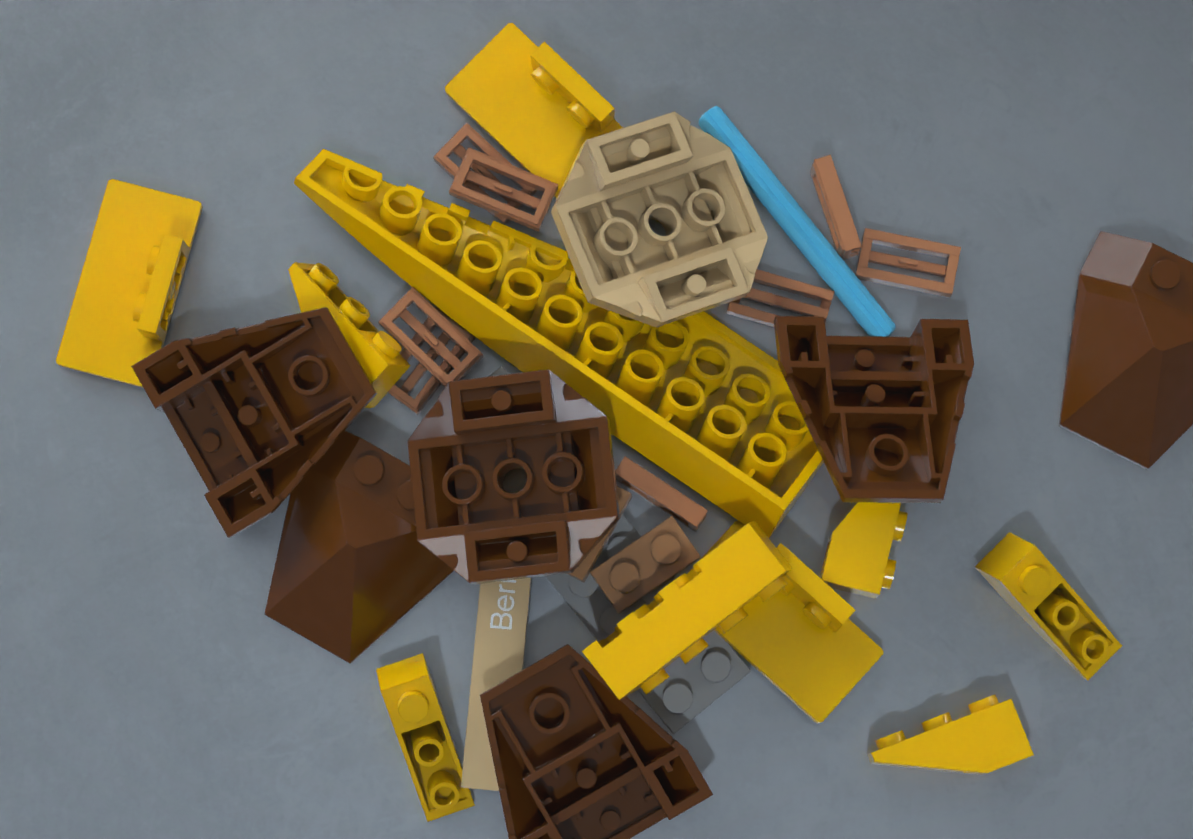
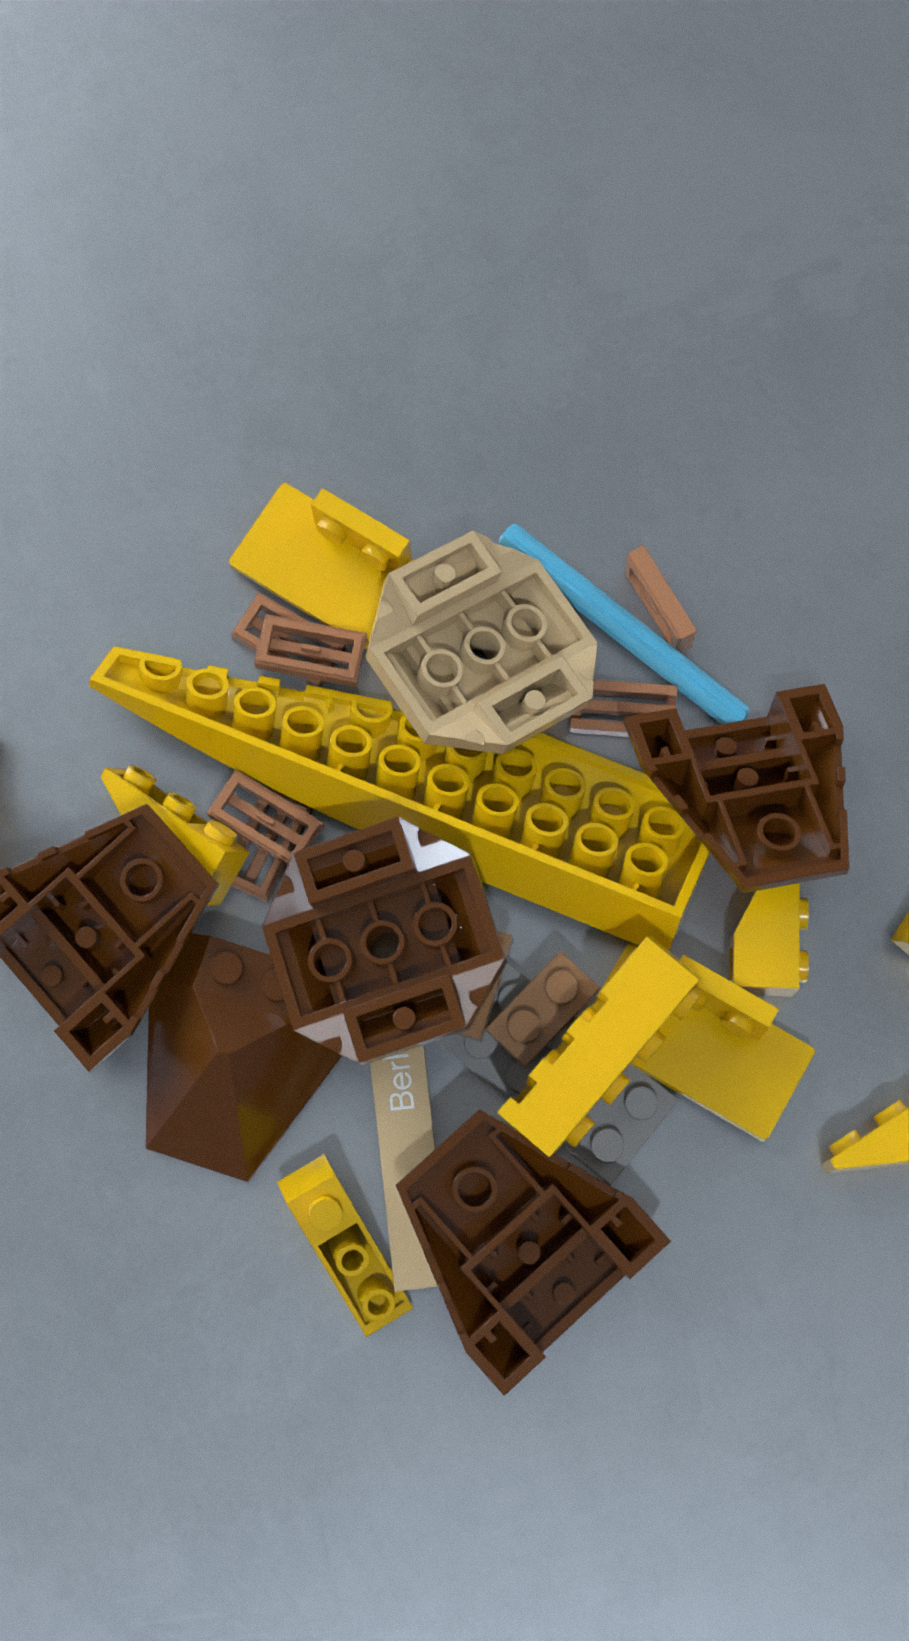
camera: 10 degrees left, 5 degrees down
nougat tile [615,456,708,532] -> none
nougat tile [855,228,961,298] -> none

